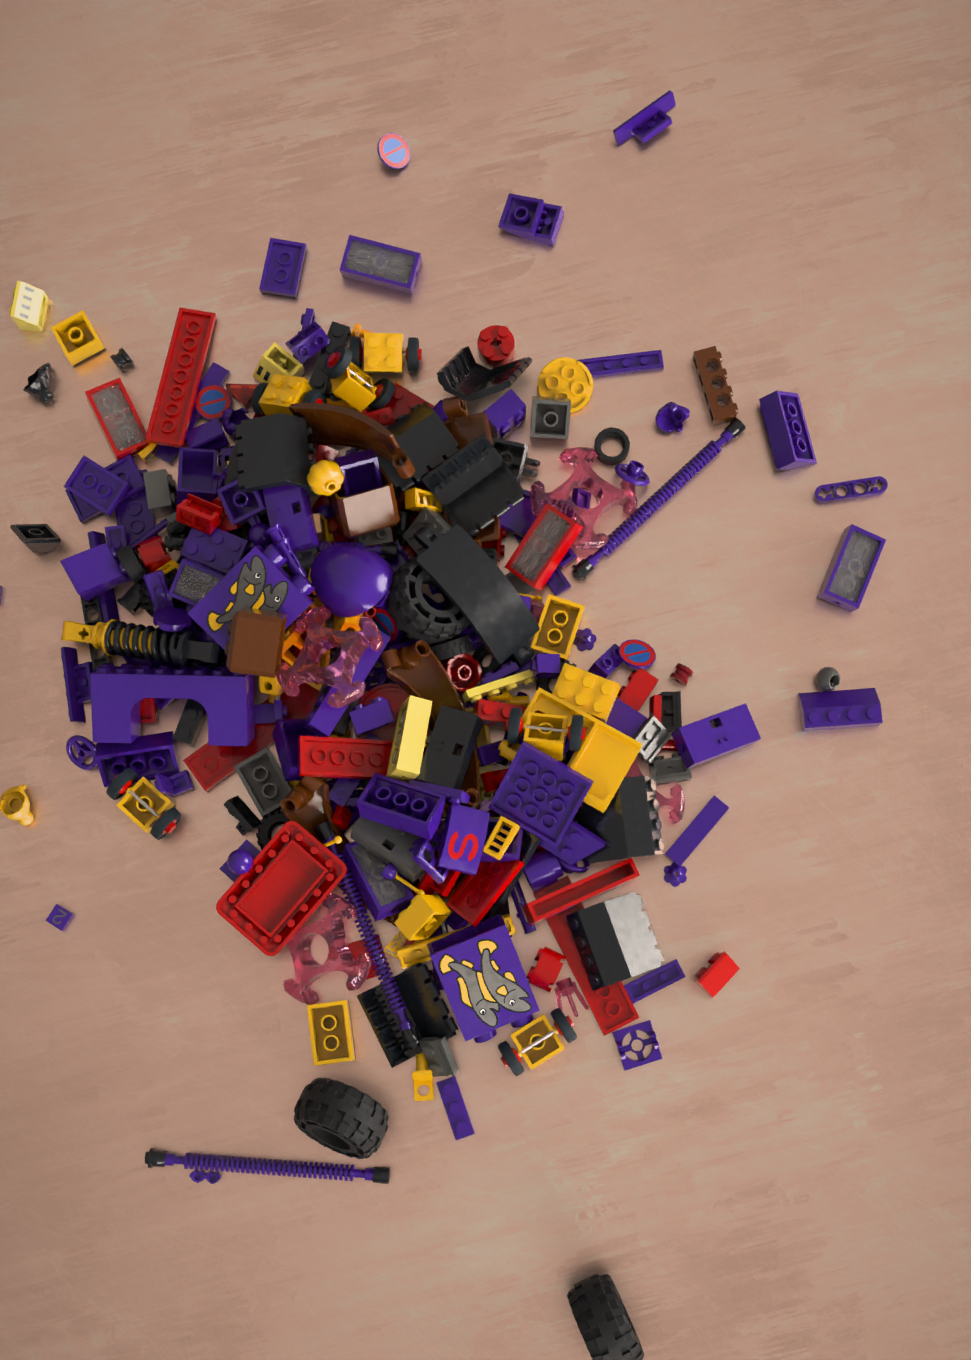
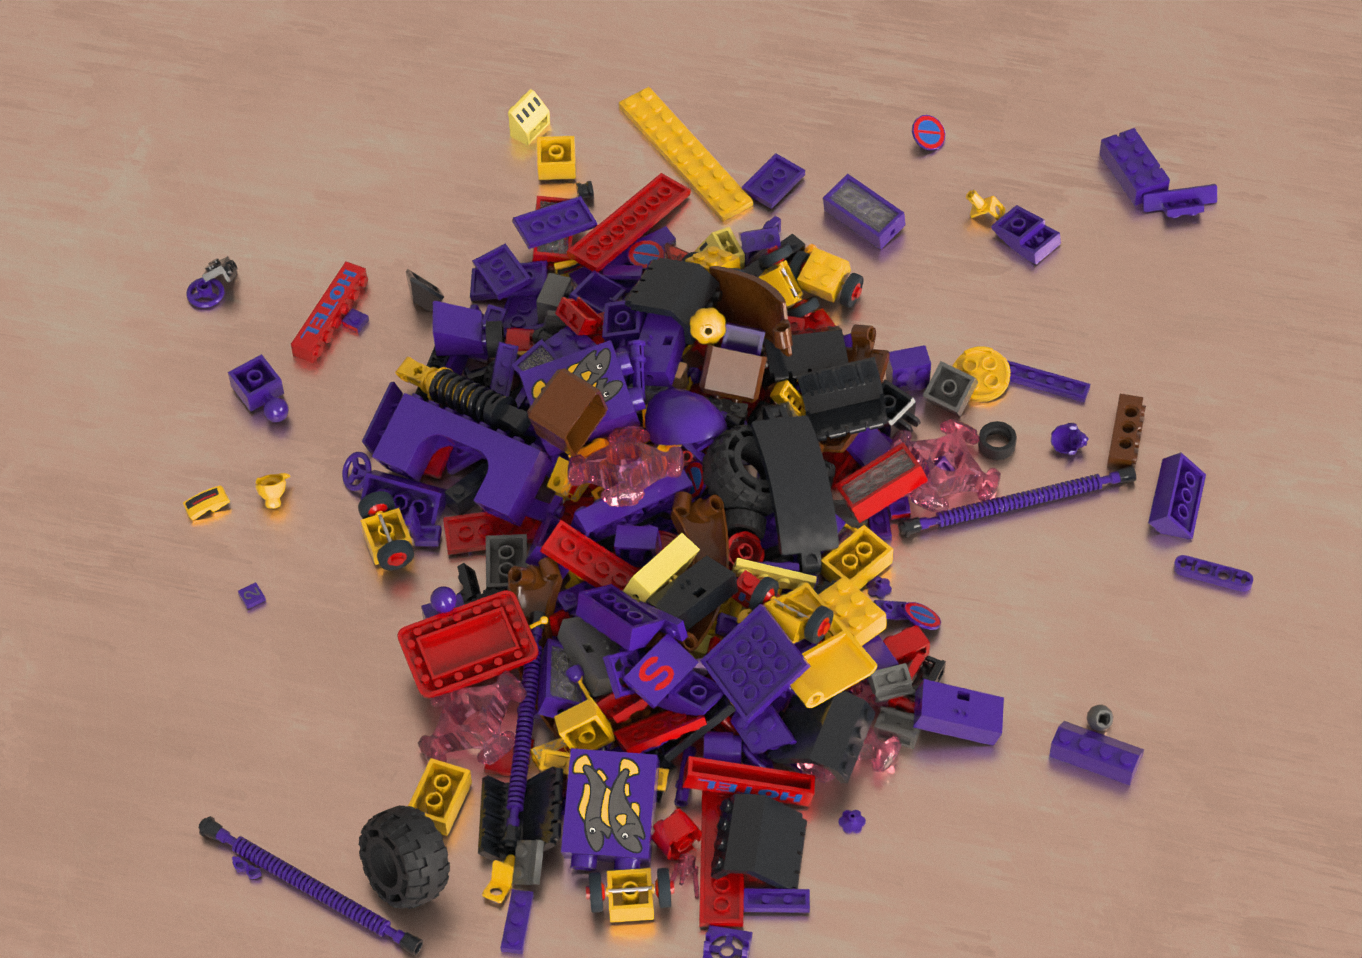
camera: 25 degrees right, 25 degrees down
black hair [23,363,54,403] -> none
dark purple tile [153,607,193,632] -> none
black hinge [437,346,532,402] -> none
red brick [477,325,515,368] -> none
yellow slope [483,816,520,861] -> none
dark purple brick [530,654,561,678] -> none
dark purple piece [615,460,650,486] -> none
dark purple tile [665,795,729,867] -> none
dark red wheel [670,663,694,686] -> none
slope [693,951,740,998] -> none
brick [817,524,886,612] -> none
none -> dark purple tile [512,196,597,249]
none -> yellow plate [619,87,753,222]
none -> yellow bracket [966,189,1005,221]
none -> dark purple piece [1099,128,1170,206]

